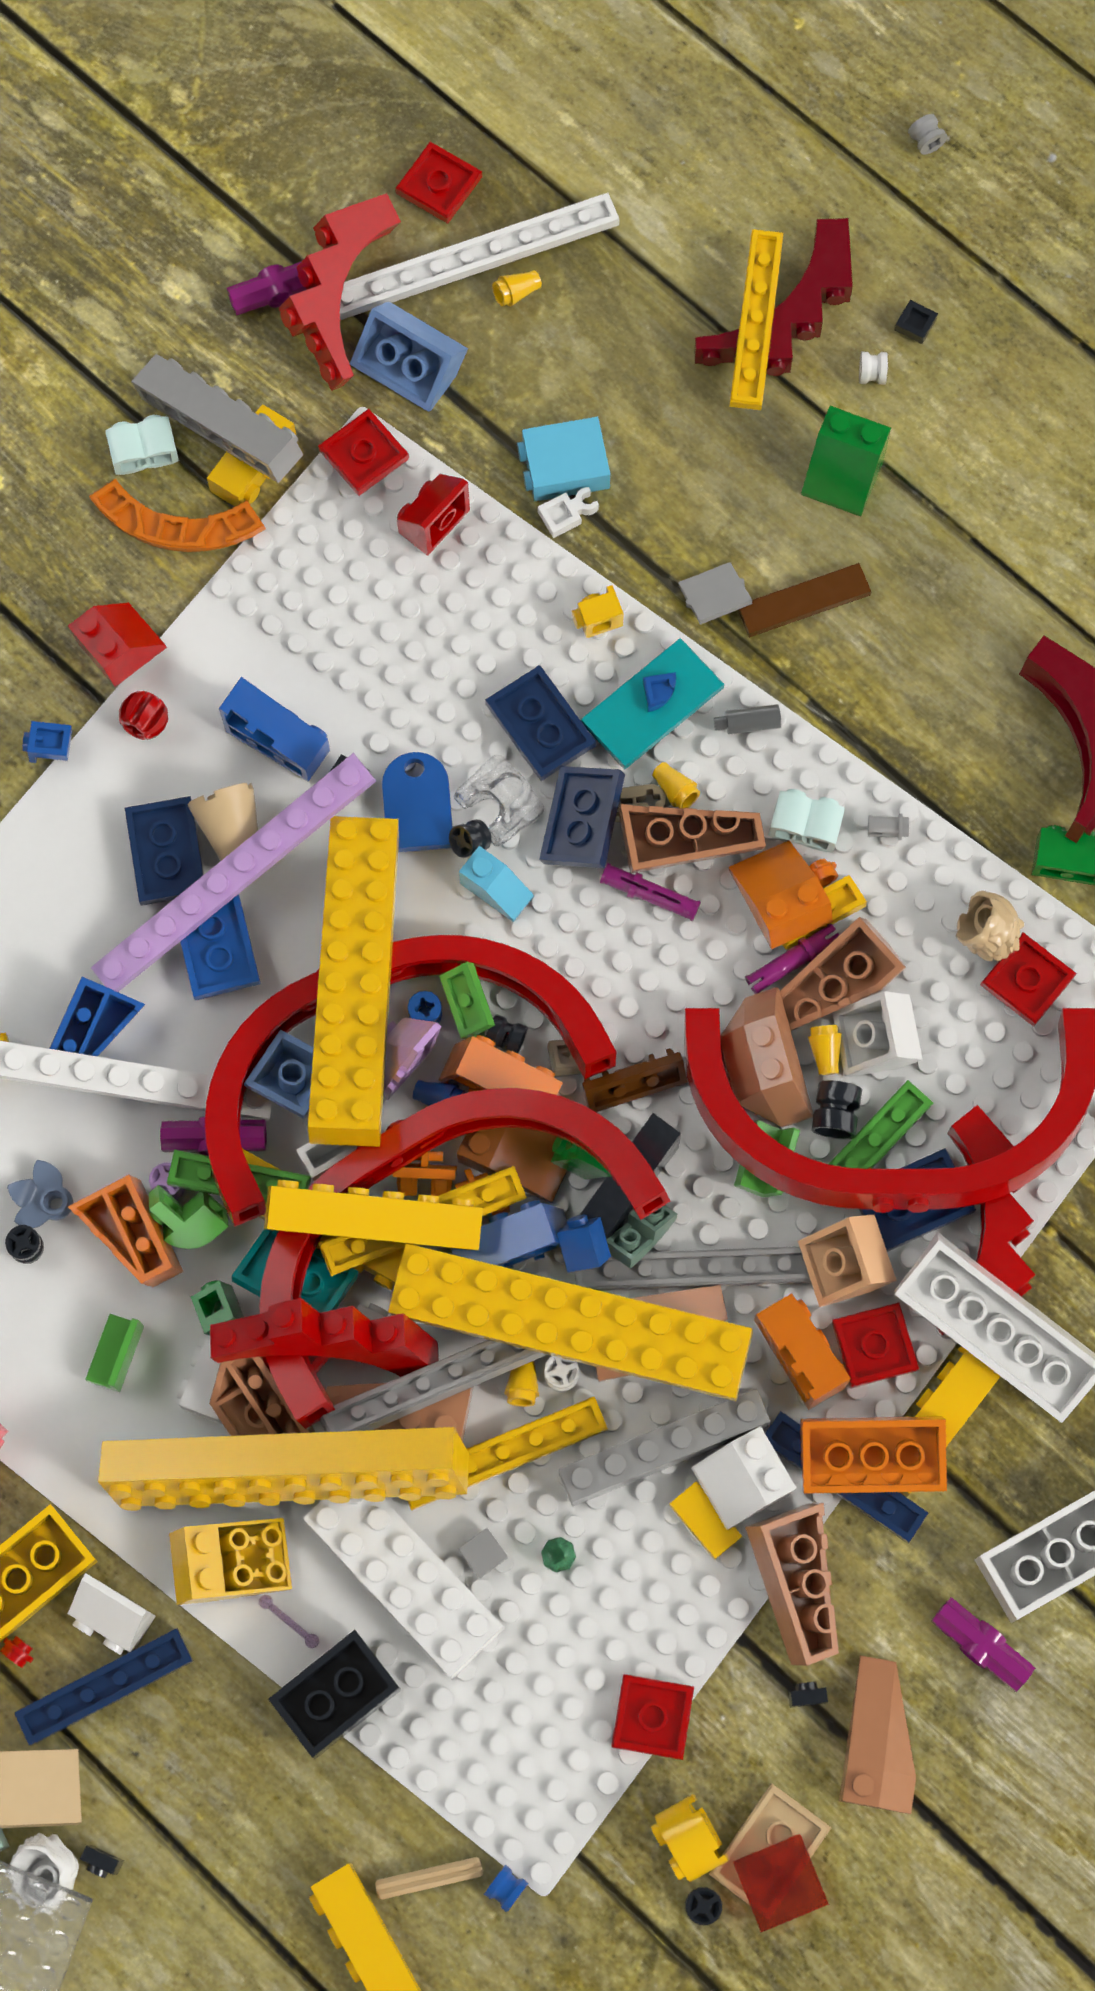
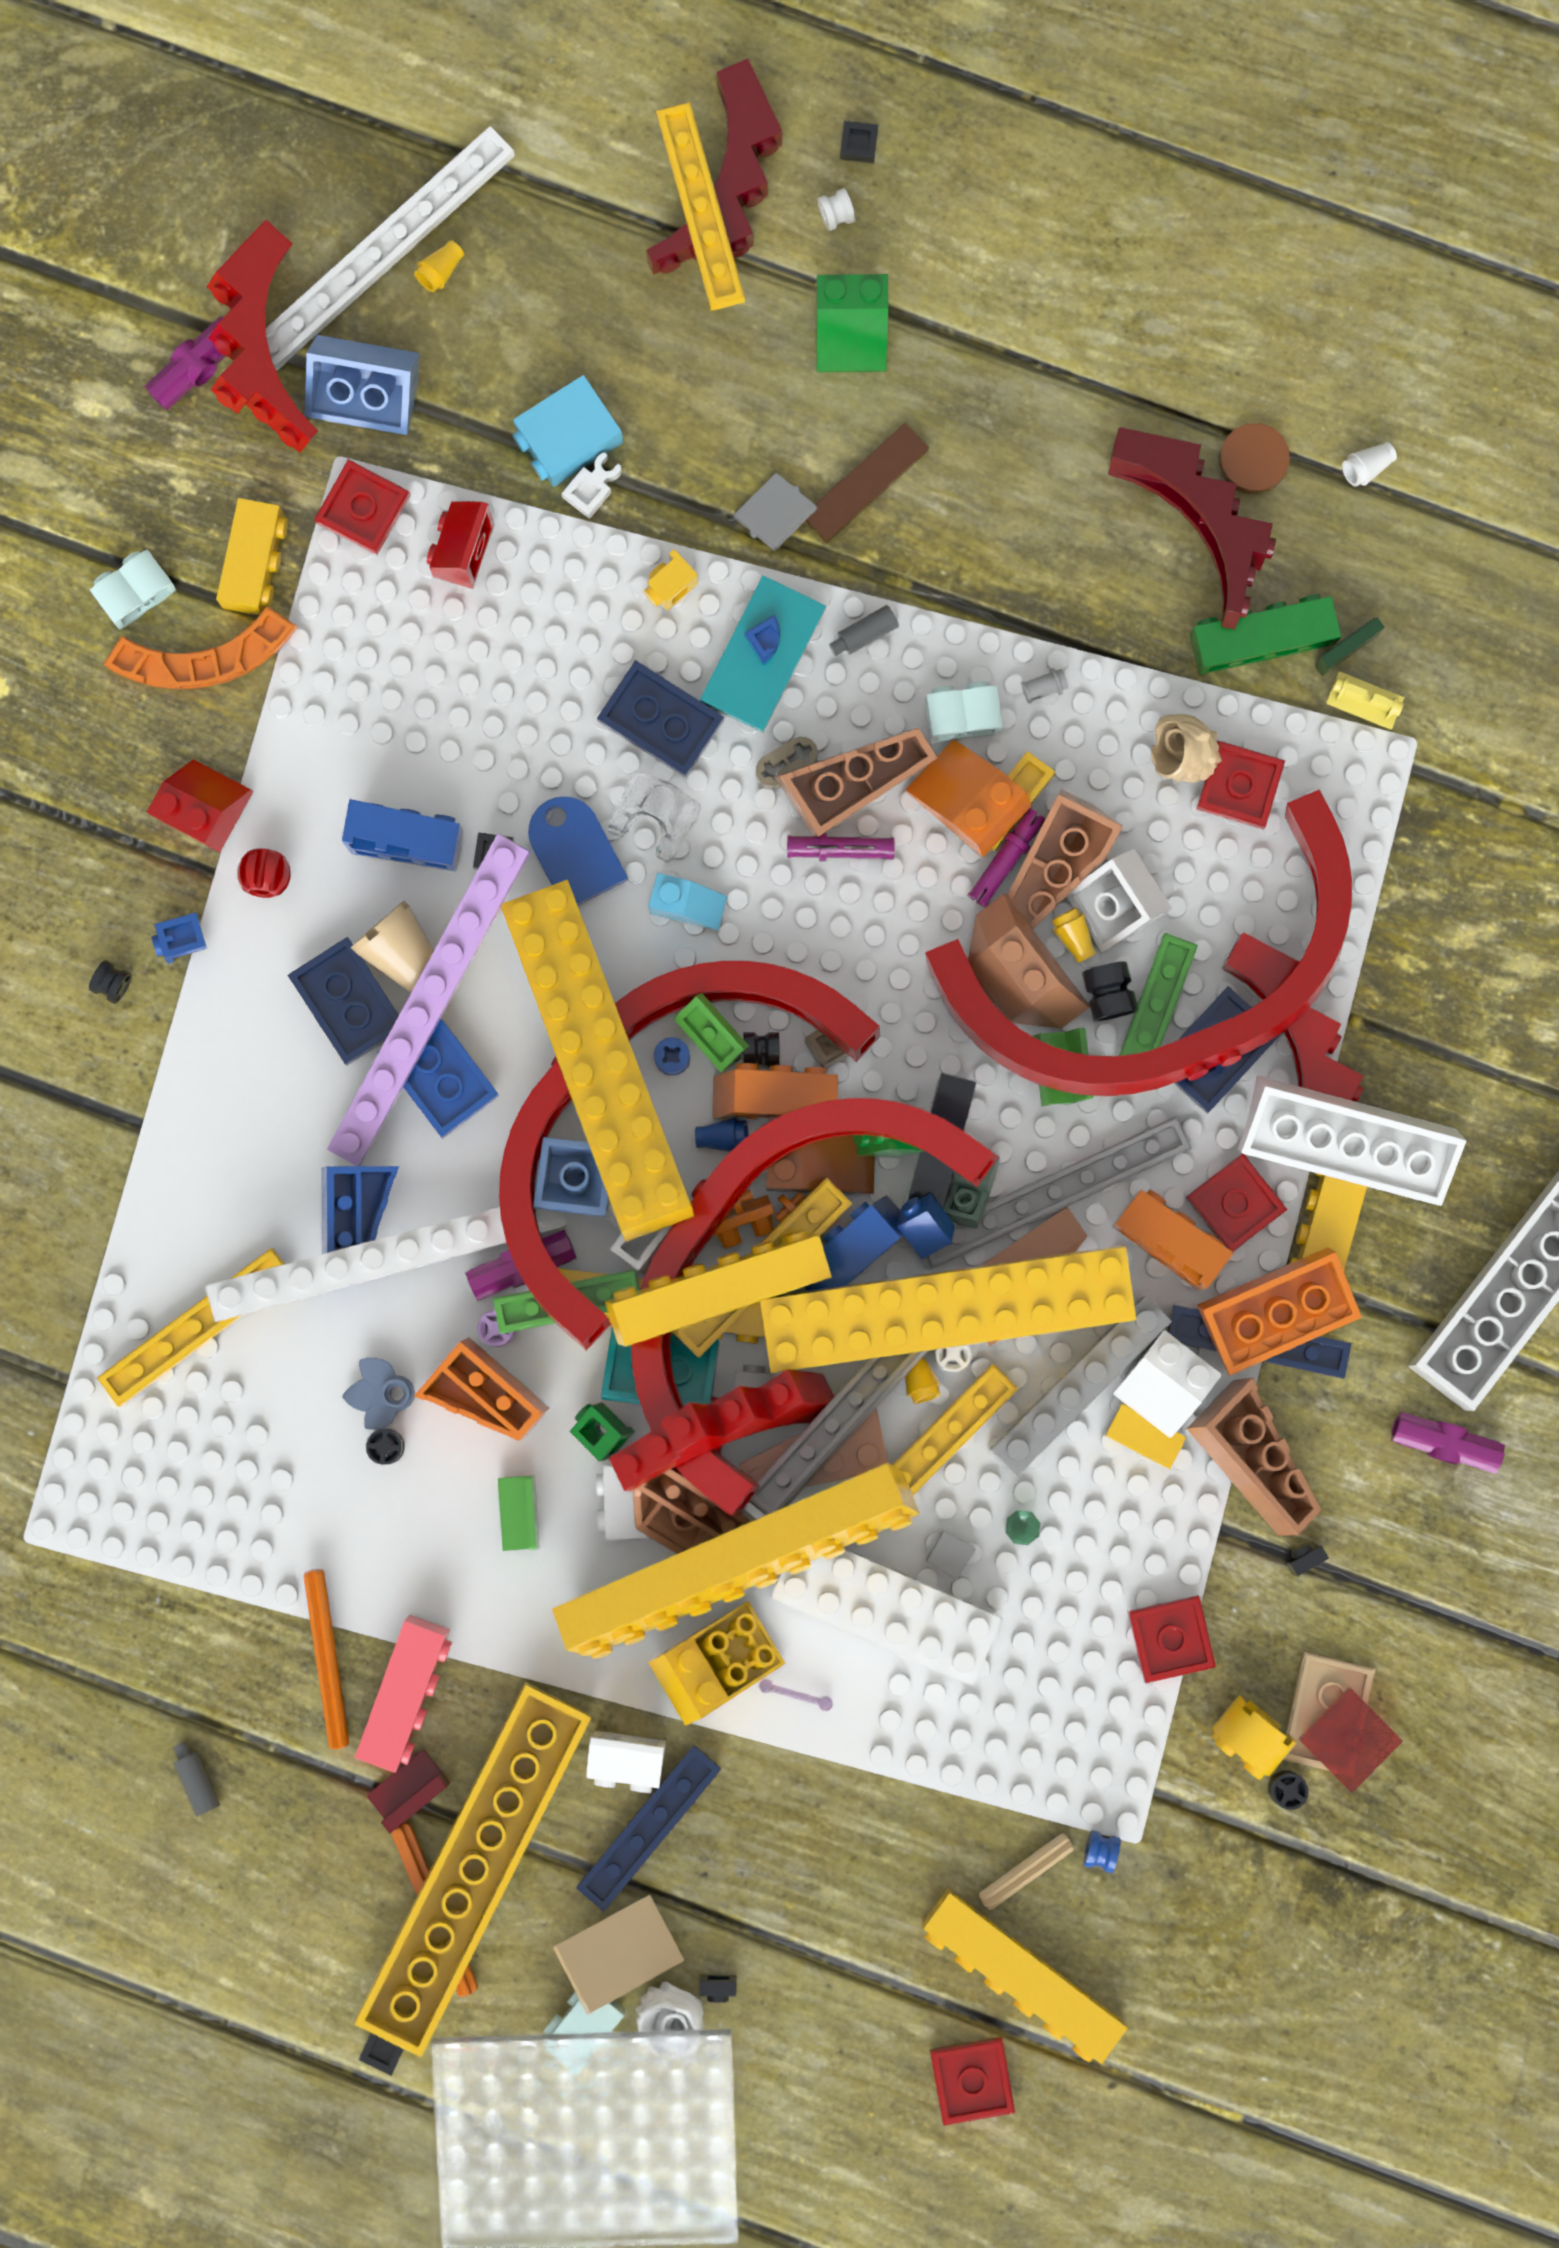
camera: 25 degrees left, 10 degrees up
red plate [0,1636,34,1668] -> none
light grey brick [131,354,303,483] -> none
bright green brick [148,1185,229,1249] -> none
black brick [268,1630,401,1759] -> none
lavender wedge [383,1017,441,1100] -> none
red plate [395,141,482,224] -> none
black wheel [449,819,491,858] -> none
dark blue plate [539,766,625,869] -> none
reddish brown plate [582,1048,688,1112] -> none
yellow cone [652,762,700,809] -> none
light nougat slope [798,1215,897,1307] -> none
orange plate [809,859,838,887] -> none
nougat wedge [839,1655,916,1814] -> none

